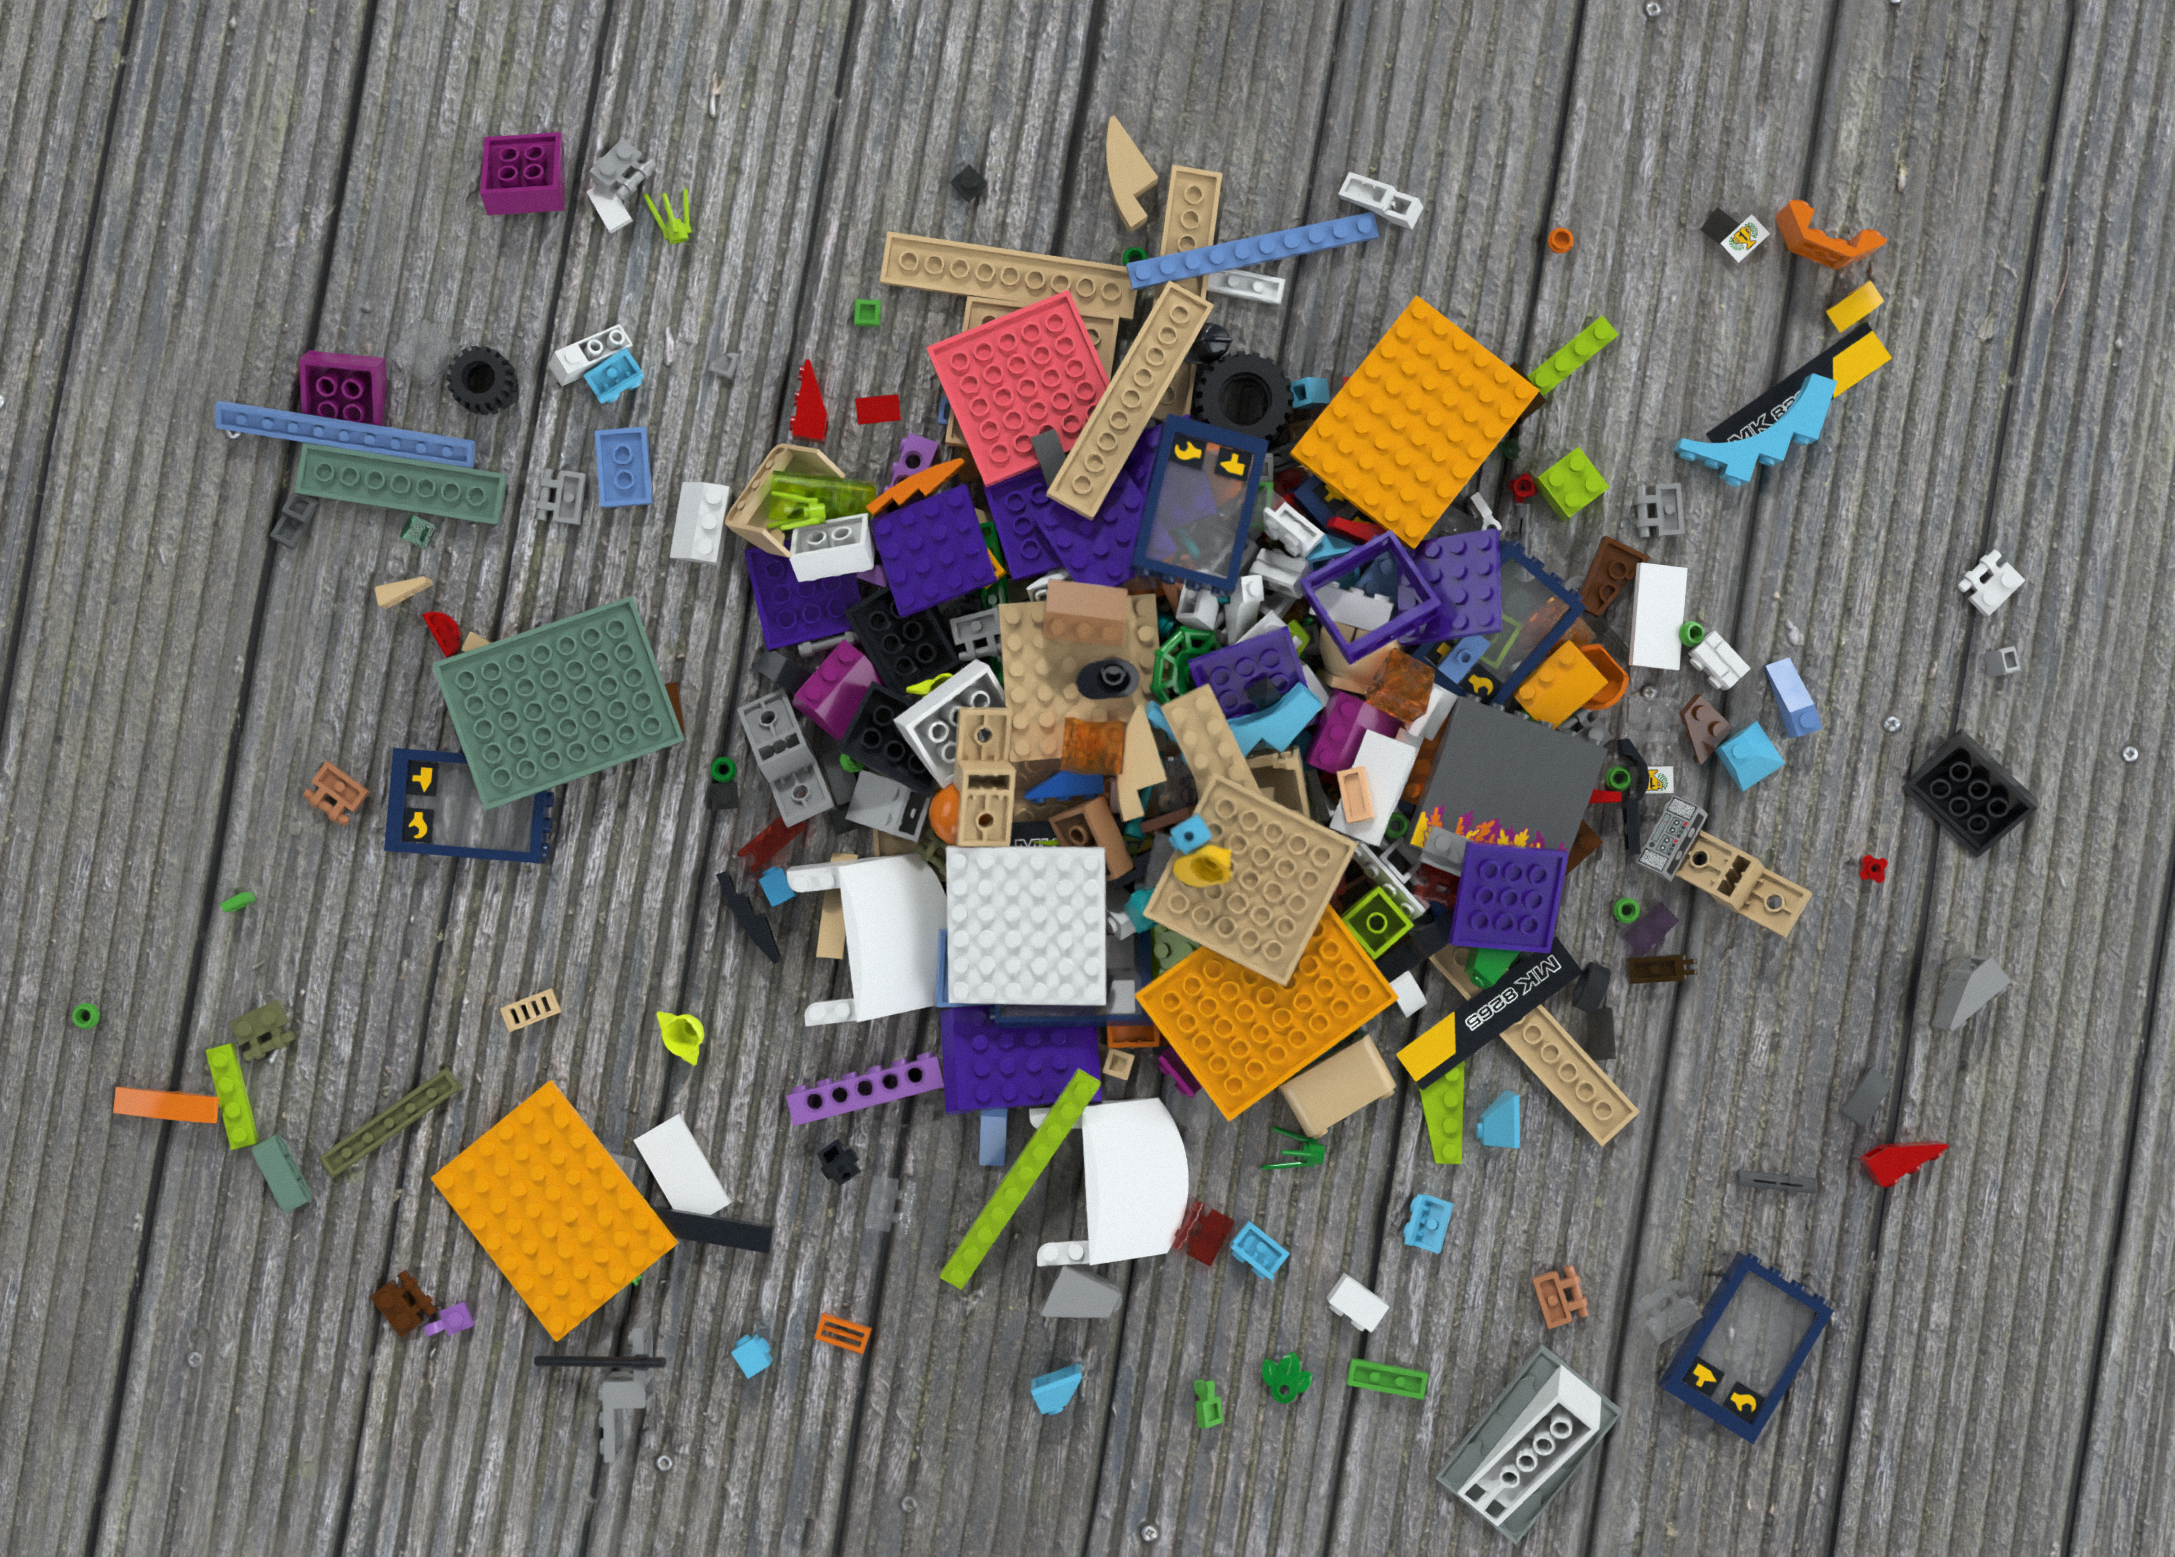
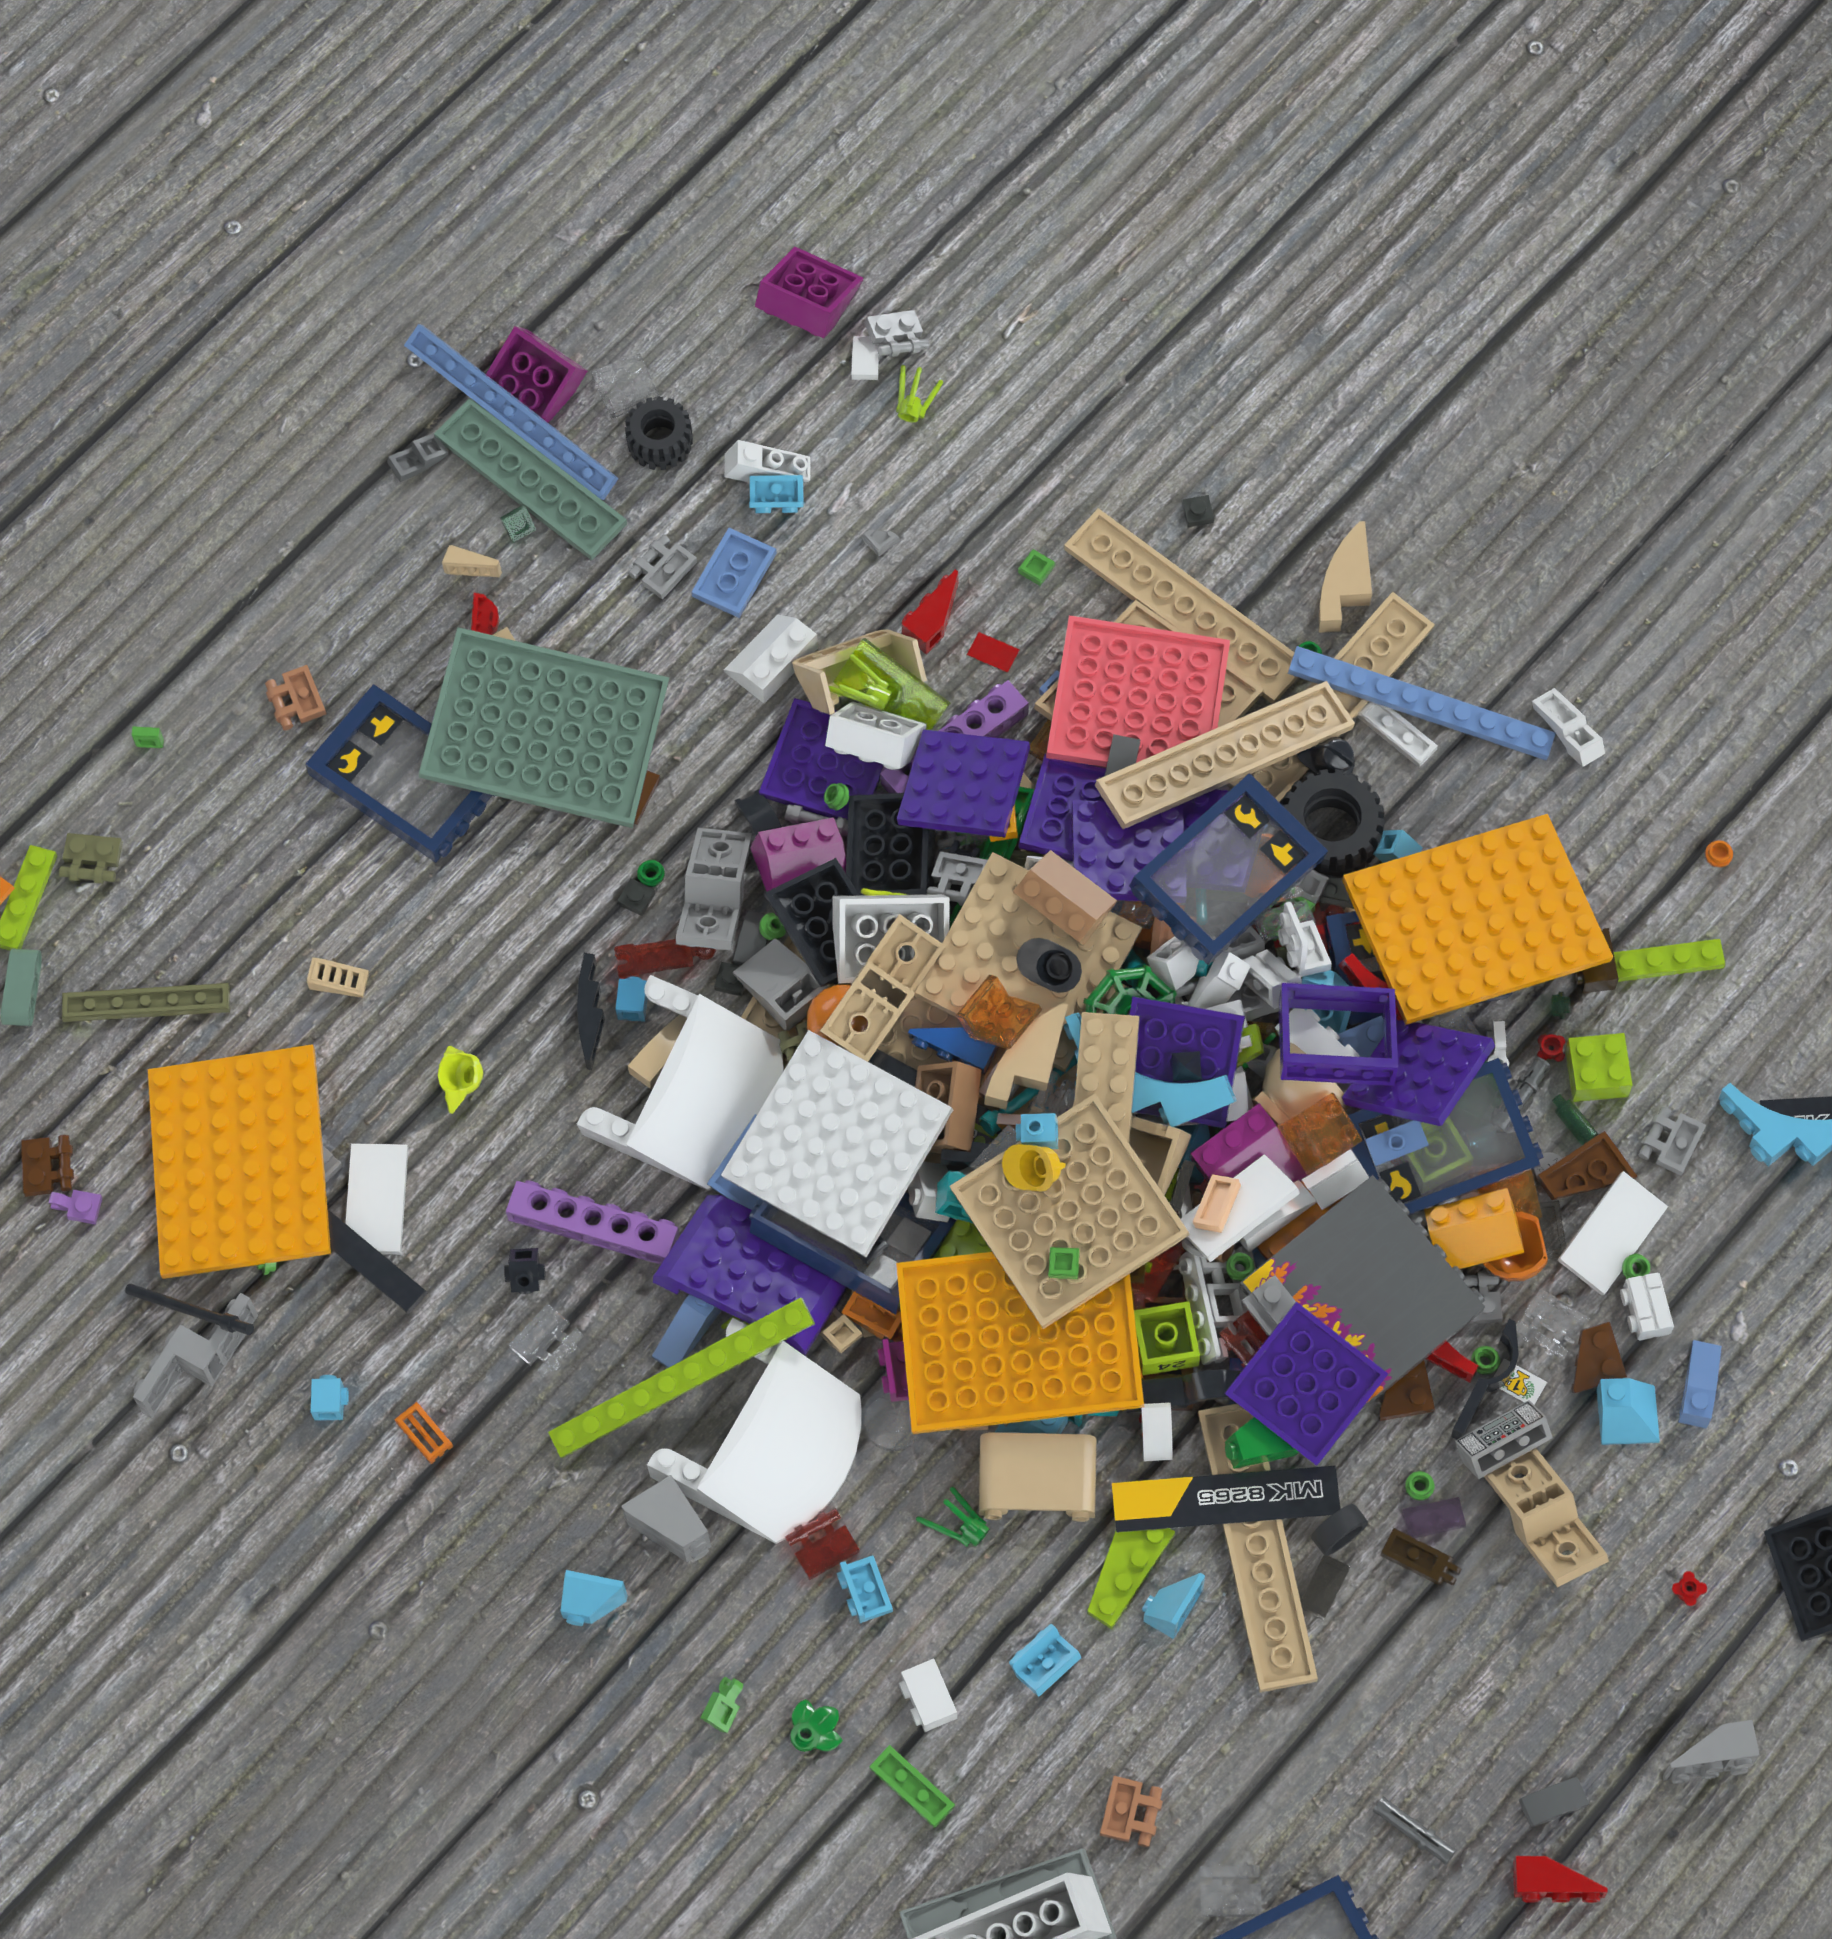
camera: 40 degrees right, 20 degrees down
orange slope [866,458,966,518] -> none
none -> bright green plate [824,783,849,810]
none -> bright green tile [1048,1247,1080,1279]
none -> clear green cylinder [1552,1094,1599,1145]

